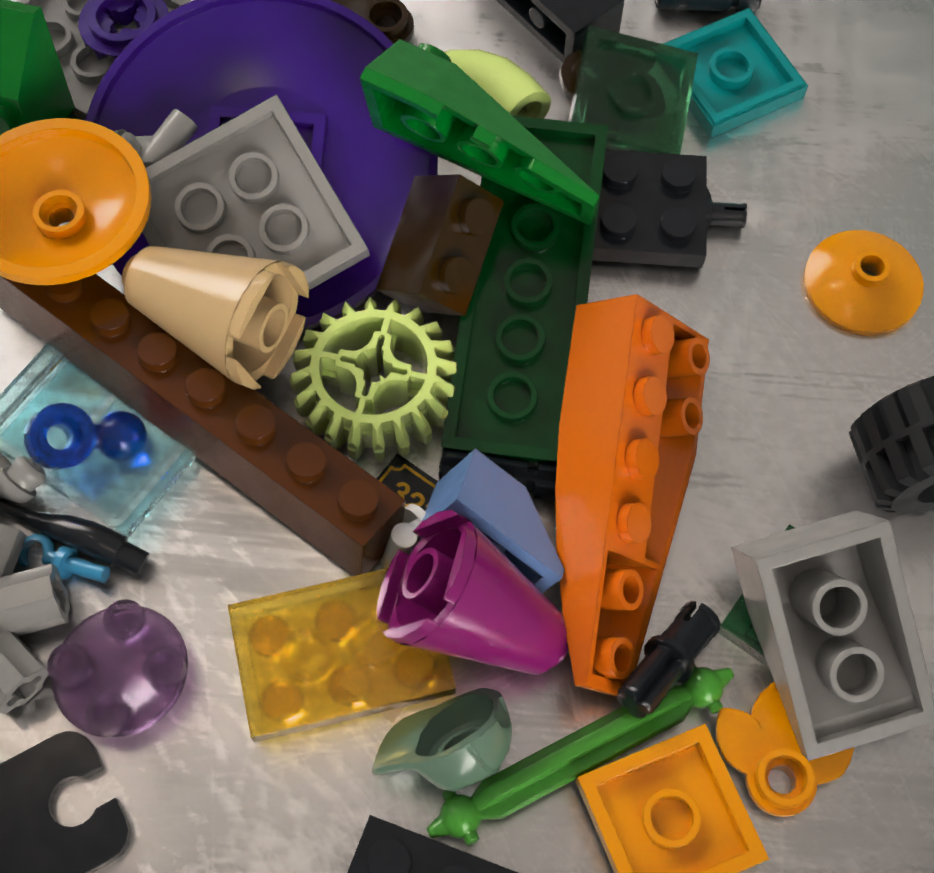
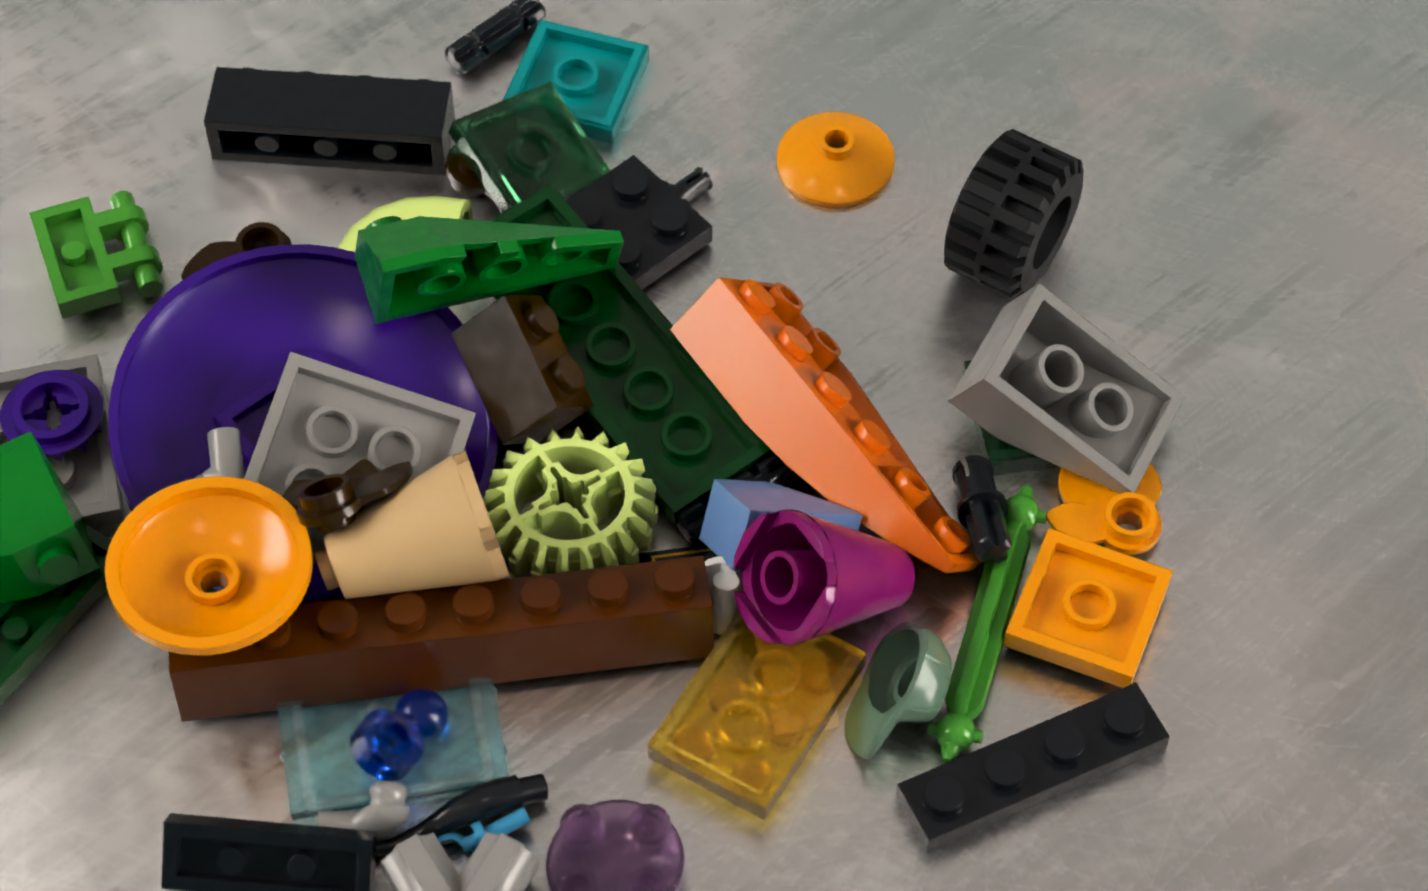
camera: 45 degrees left, 10 degrees down
none -> dark brown plate [282,459,413,532]

